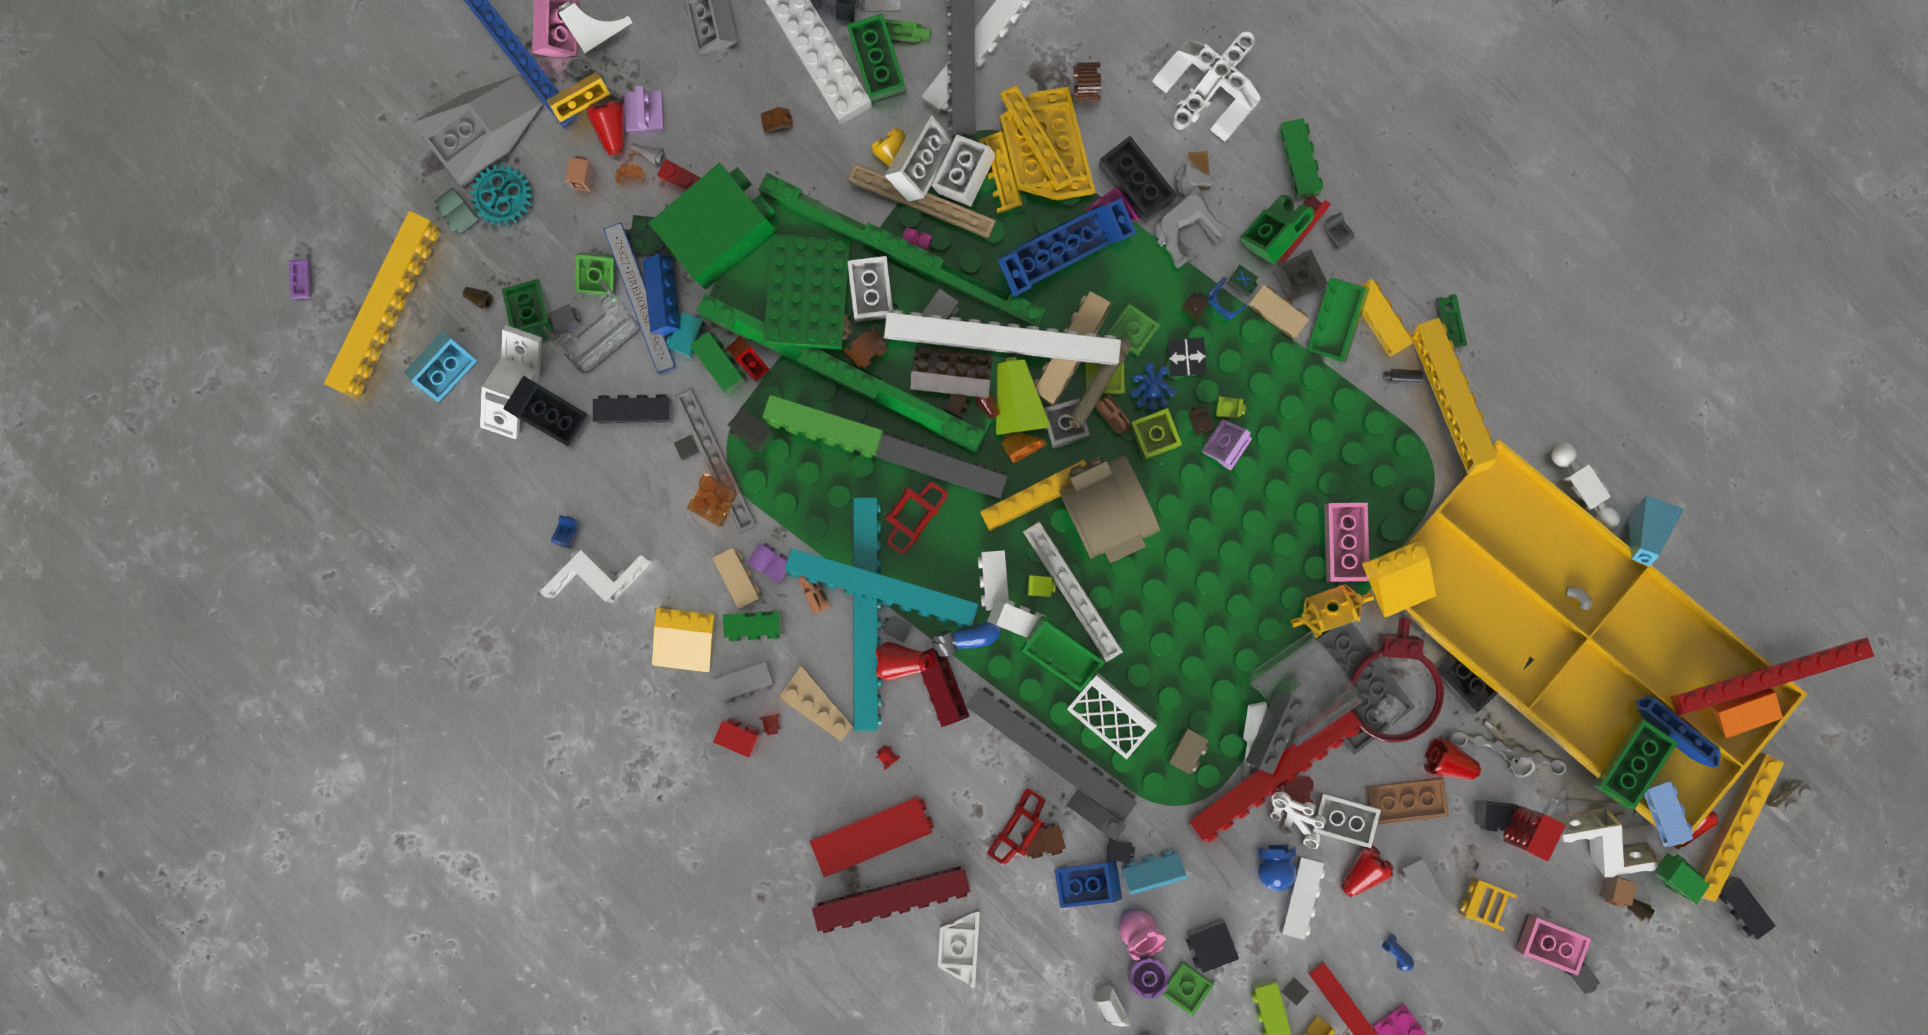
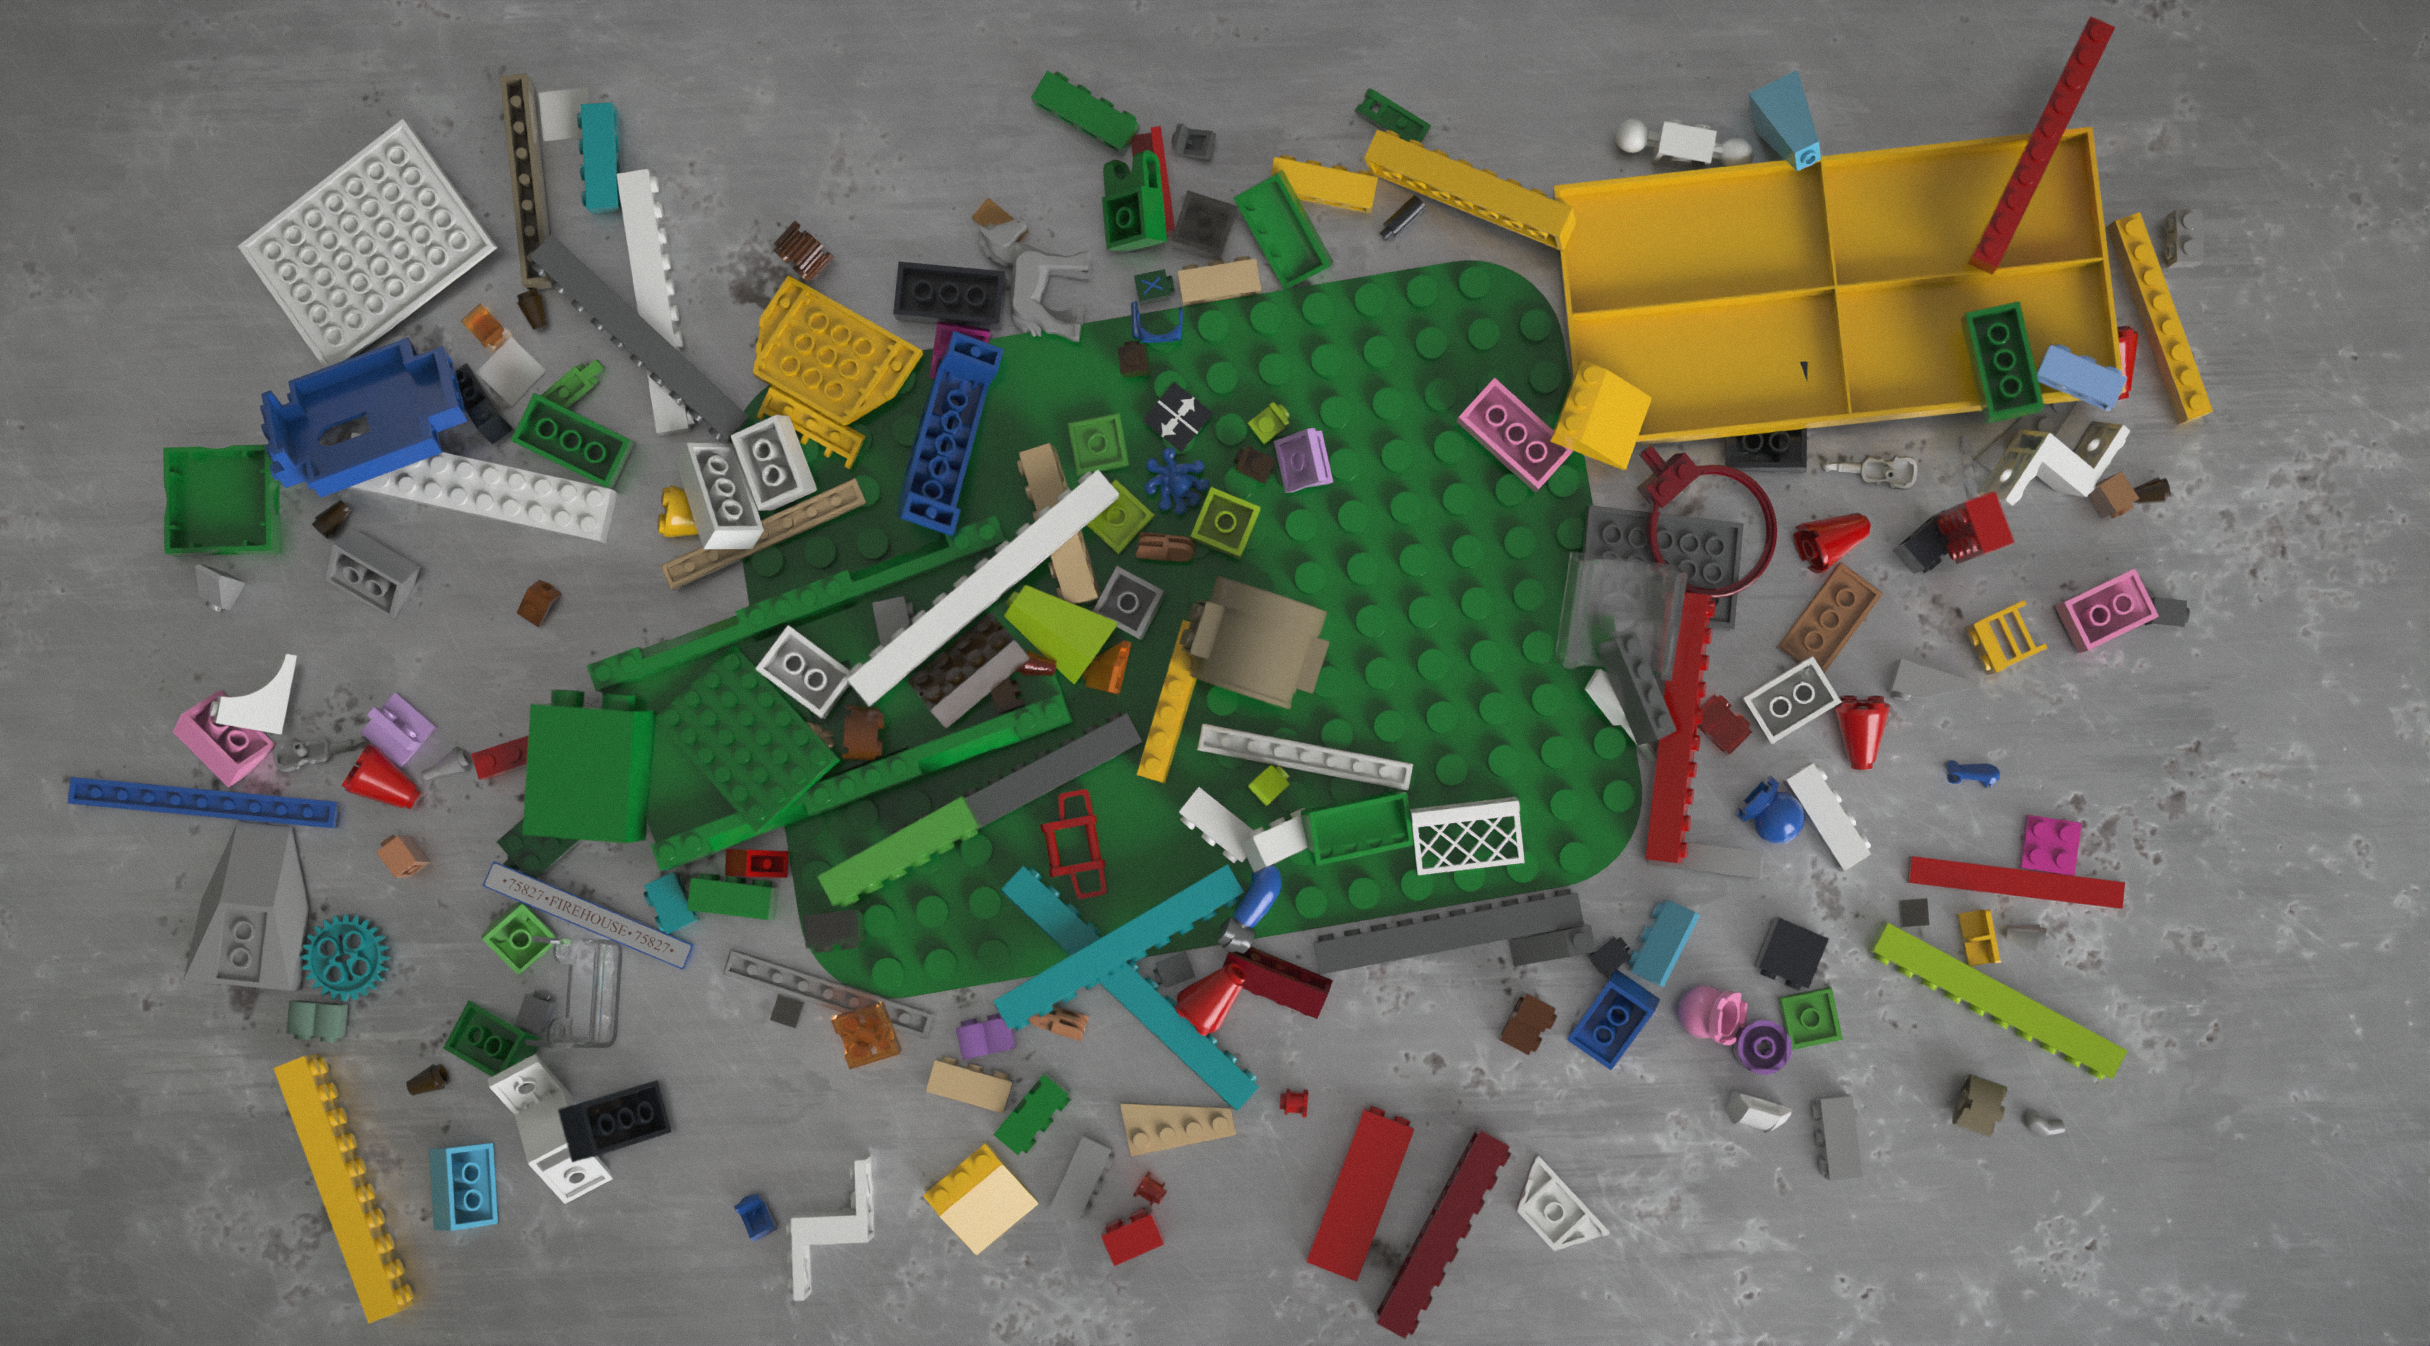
camera: 45 degrees left, 0 degrees up
medium lavender plate [289,259,312,299] -> none
yellow brick [546,72,610,122] -> none
black brick [593,394,672,424] -> none
clear orange bracket [615,164,646,187] -> none
blue brick [643,253,680,336] -> none
dark pink wheel [902,227,933,251] -> none
red bar [987,788,1045,865] -> none
yellow tile [1000,85,1074,191] -> none
dark tan cylinder [1069,334,1131,428] -> none
white piece [1152,32,1261,142] -> none
dark tan brick [1167,728,1209,774] -> none
white plant [1270,792,1326,849] -> none
yellow plate [1290,584,1374,636] -> none
clear brick [1374,692,1407,725] -> none
light grey bar [1452,730,1566,775] -> none
light grey arm [1565,586,1592,610] -> none
blue brick [1635,696,1721,768] -> none
green wedge [1654,853,1710,905] -> none
orange slope [1708,688,1783,739] -> none
black brick [1717,876,1776,940] -> none

